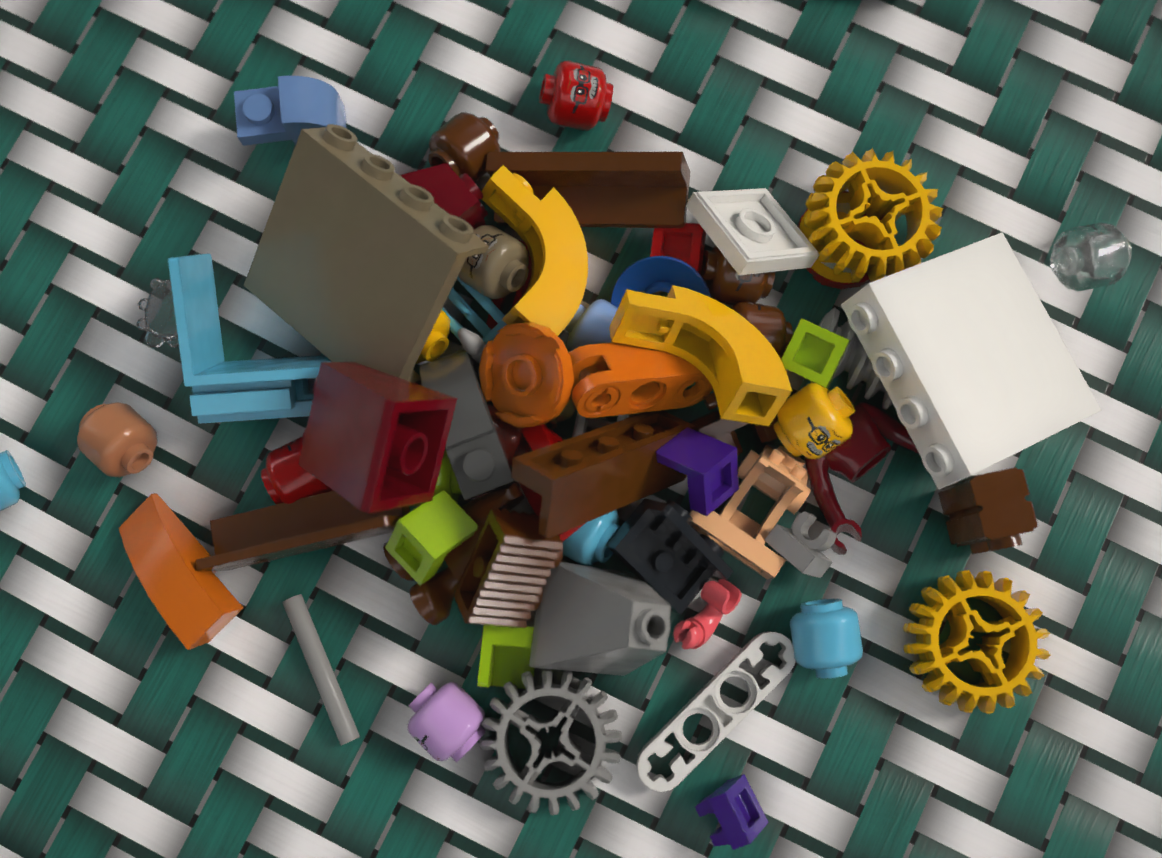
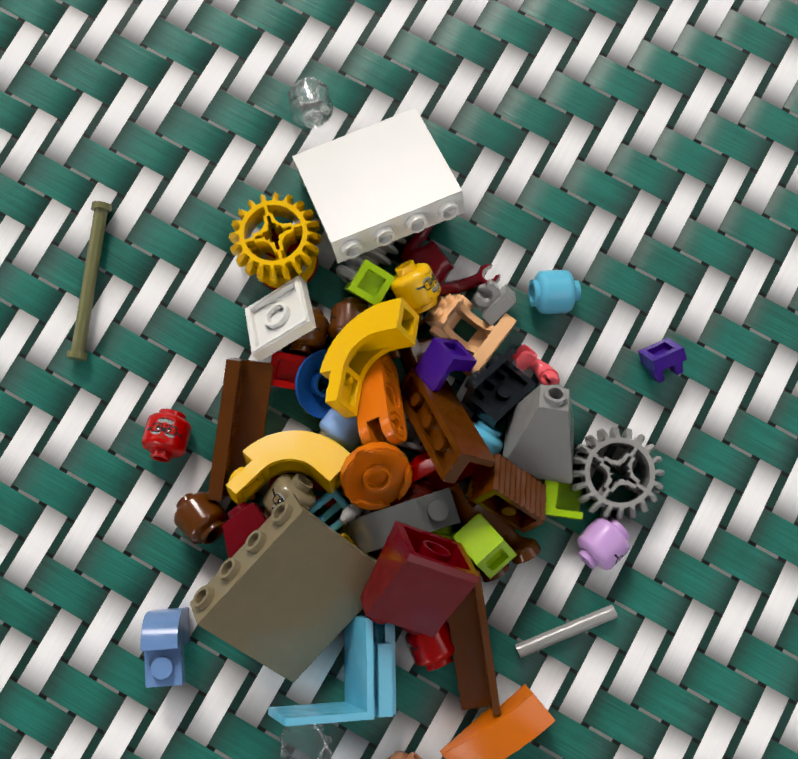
camera: 90 degrees left, 0 degrees up
white beam [636,632,795,792] -> none
yellow gear [903,570,1051,714] -> none
reddish brown brick [938,467,1038,554] -> none

